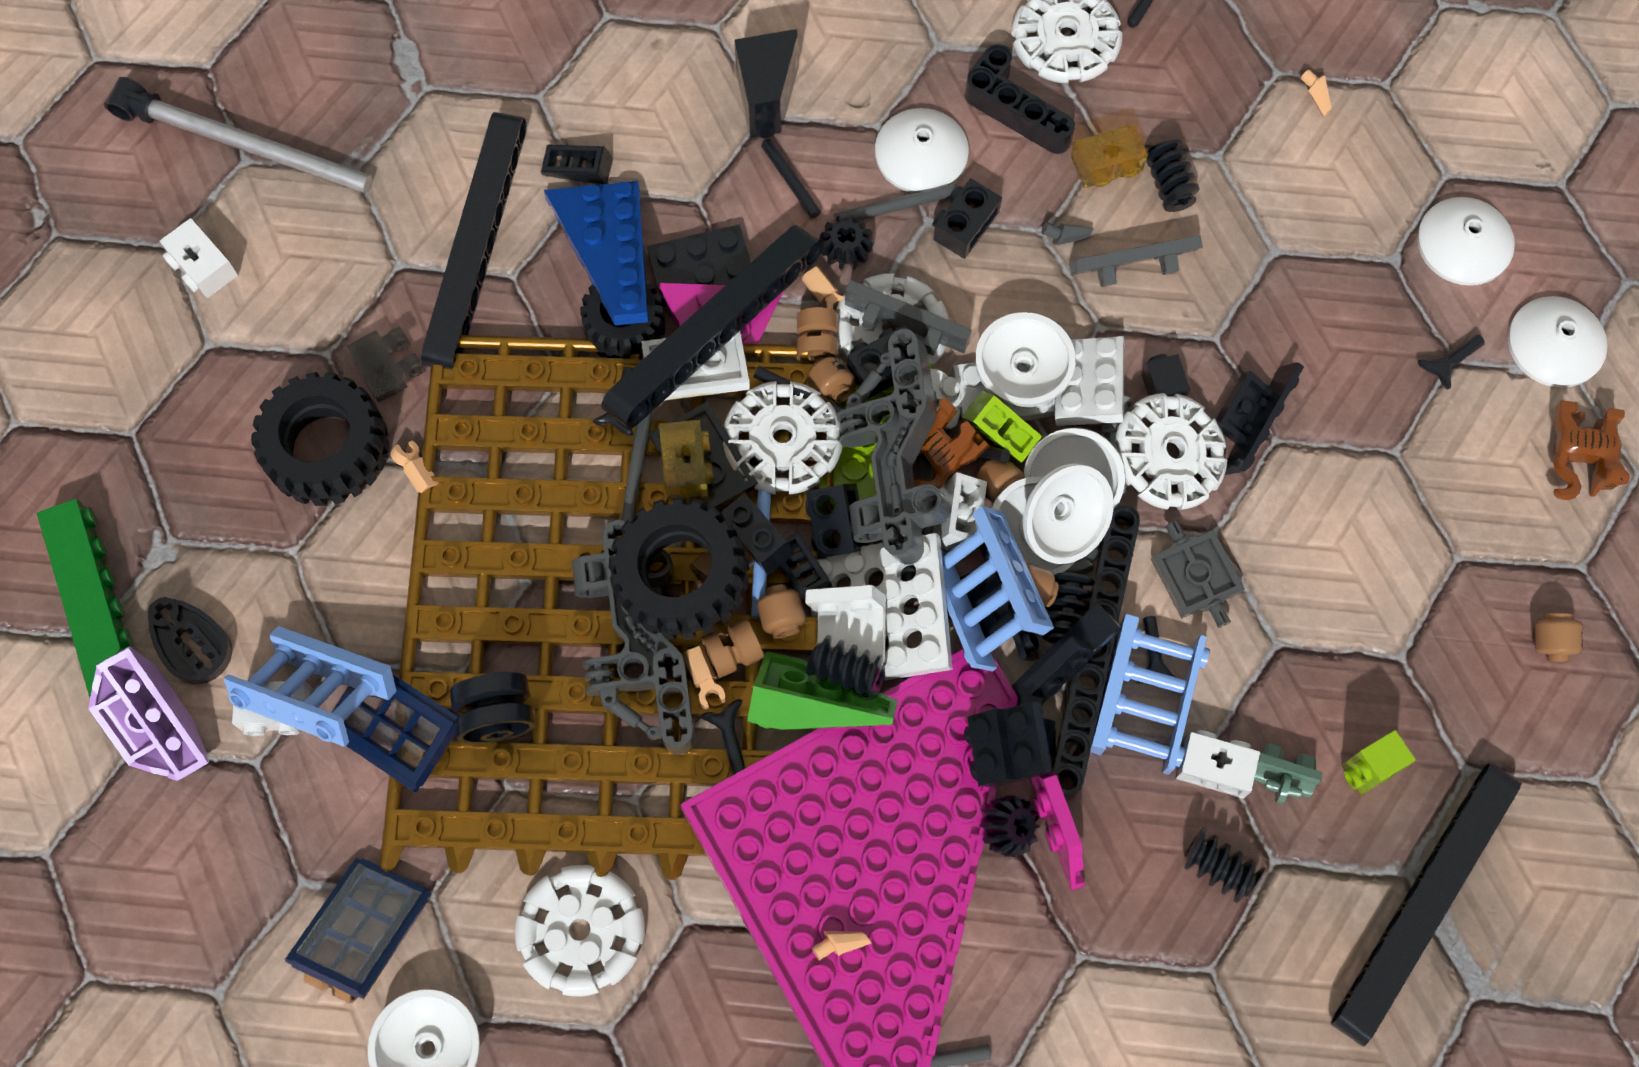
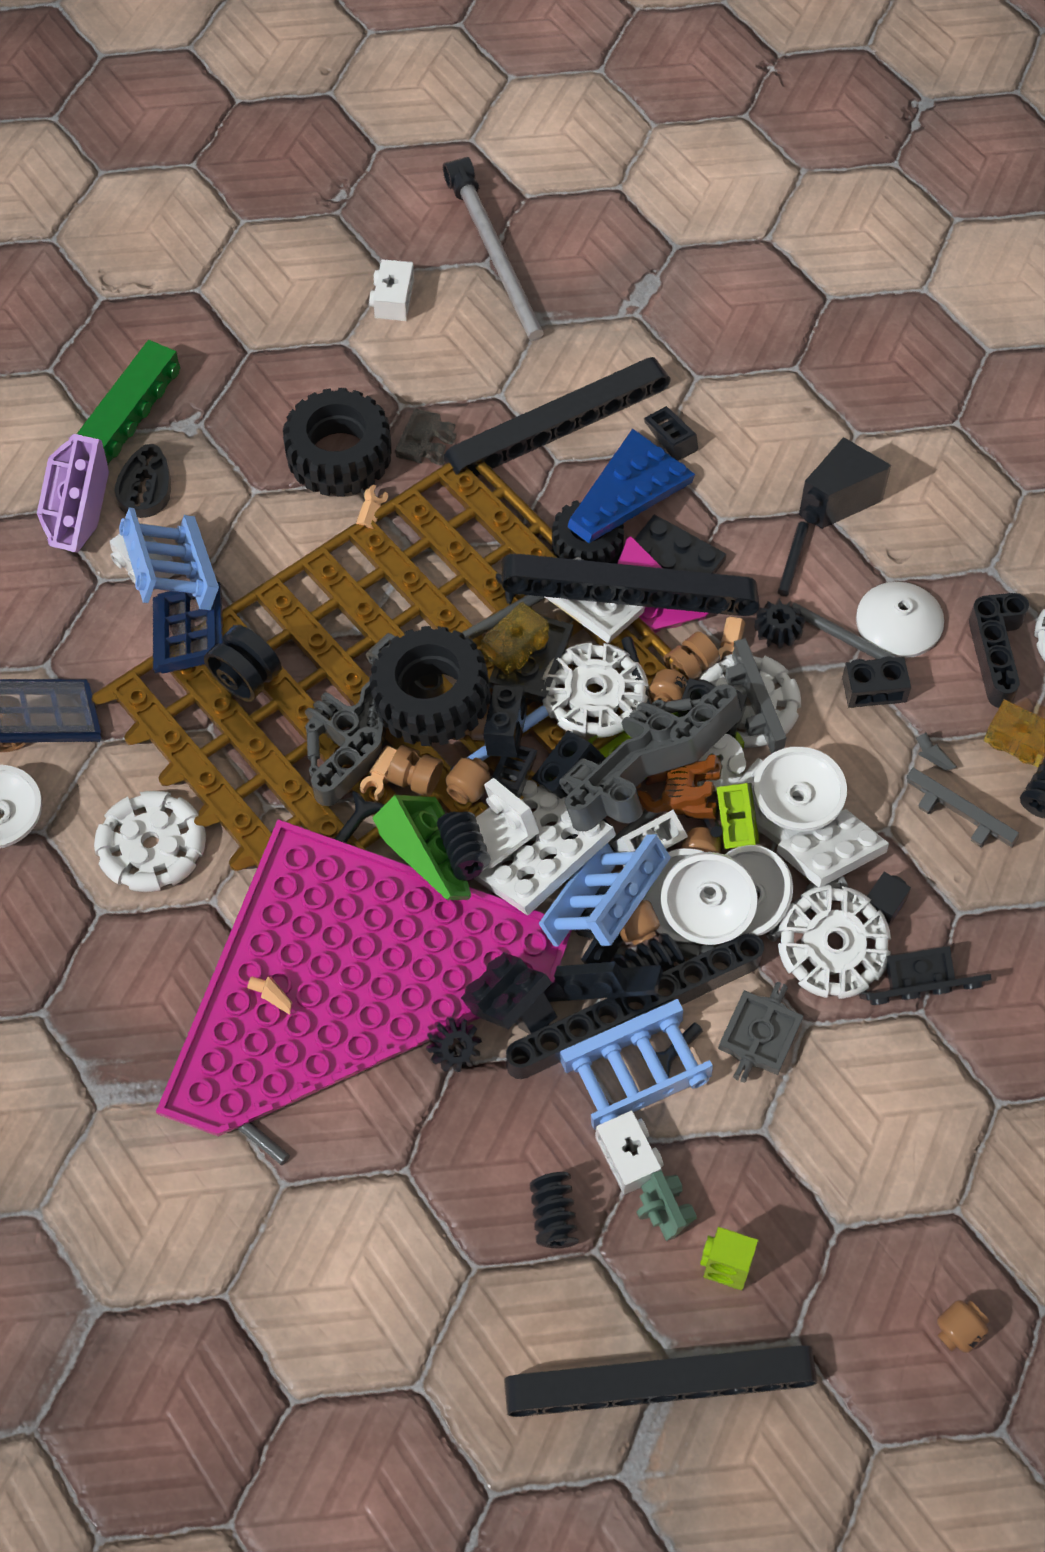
camera: 50 degrees right, 10 degrees down
dark pink wing [1030,771,1085,891] -> none

